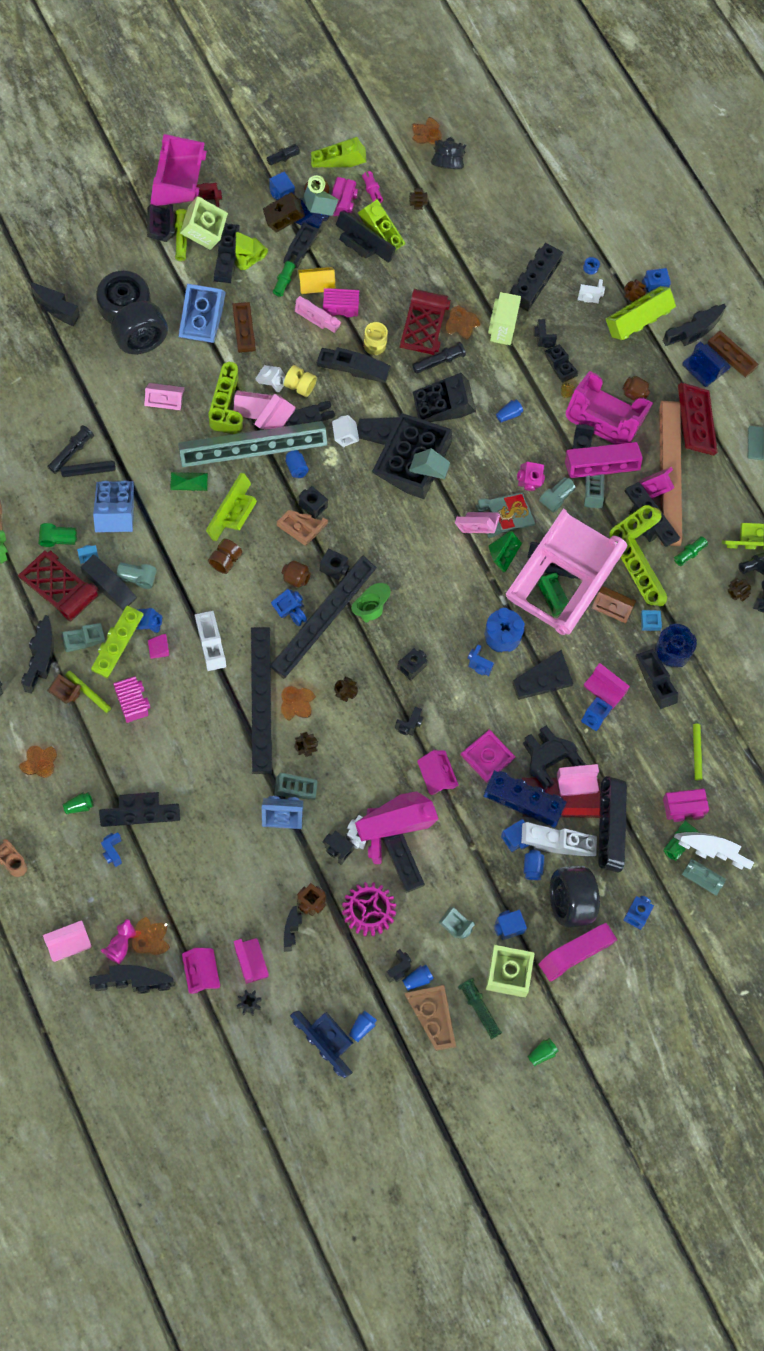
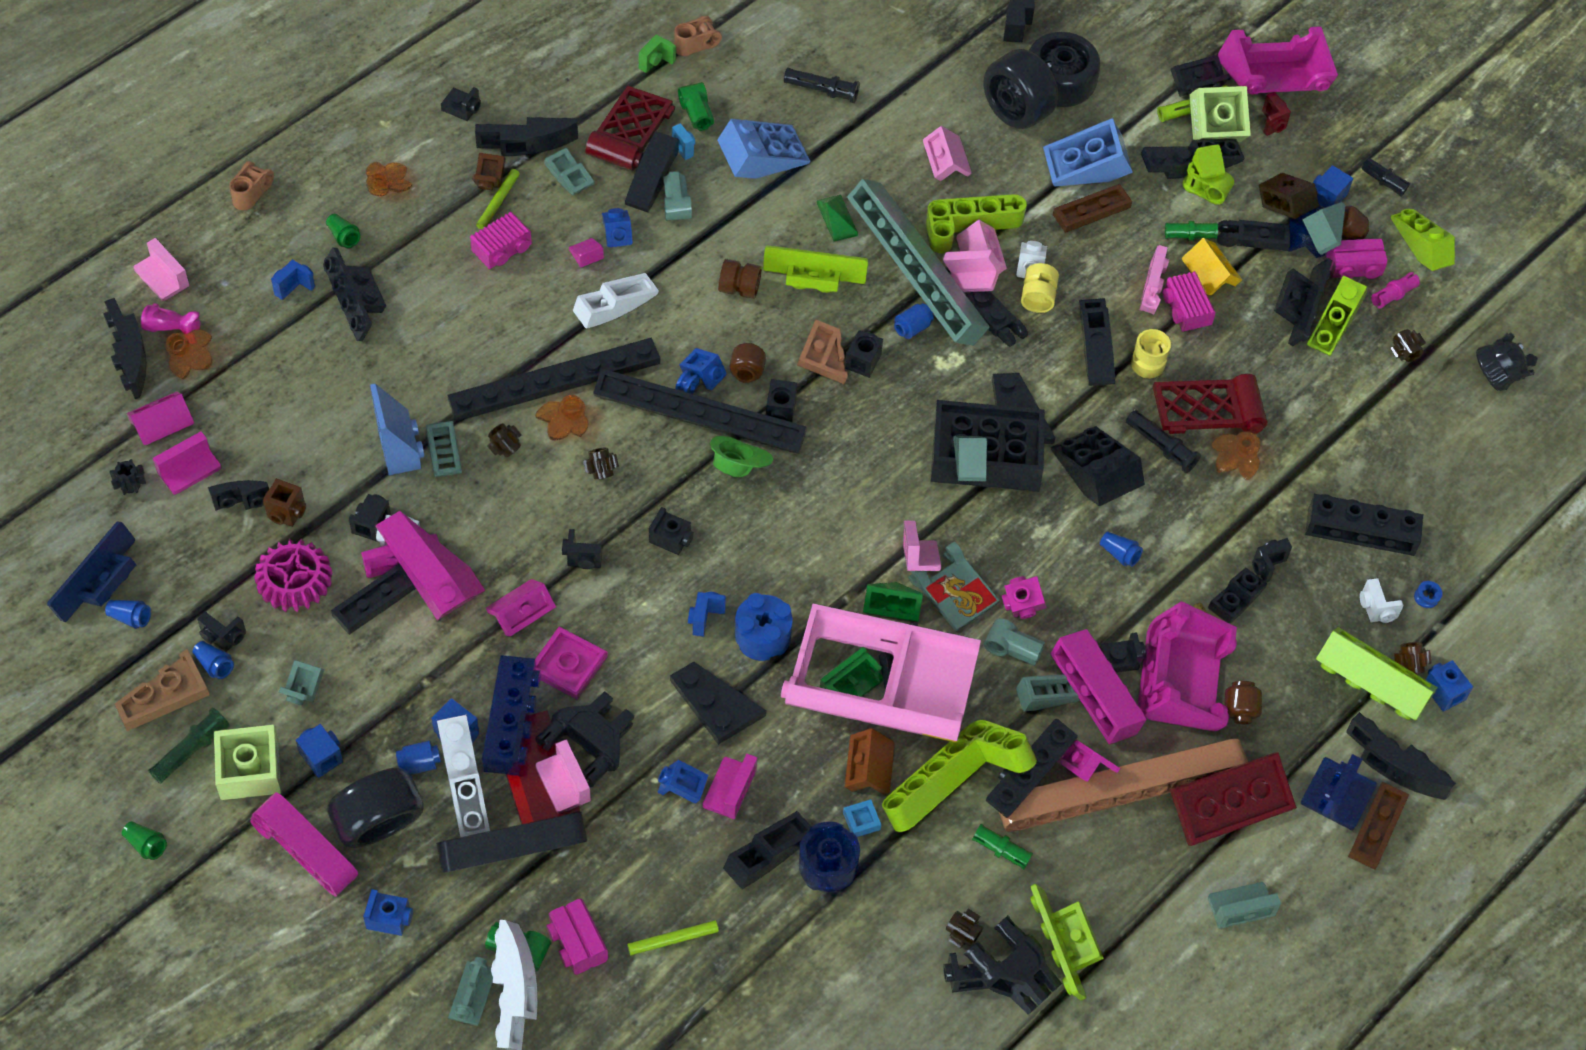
camera: 75 degrees right, 10 degrees down
black axle [61,460,116,477] -> none
lime bracket [91,606,143,678] -> none
yellowish green cone [308,175,325,193] -> none
white brick [332,415,359,447] -> none
clear orange plate [412,117,442,144] -> none
yellowish green brick [488,292,521,345] -> none

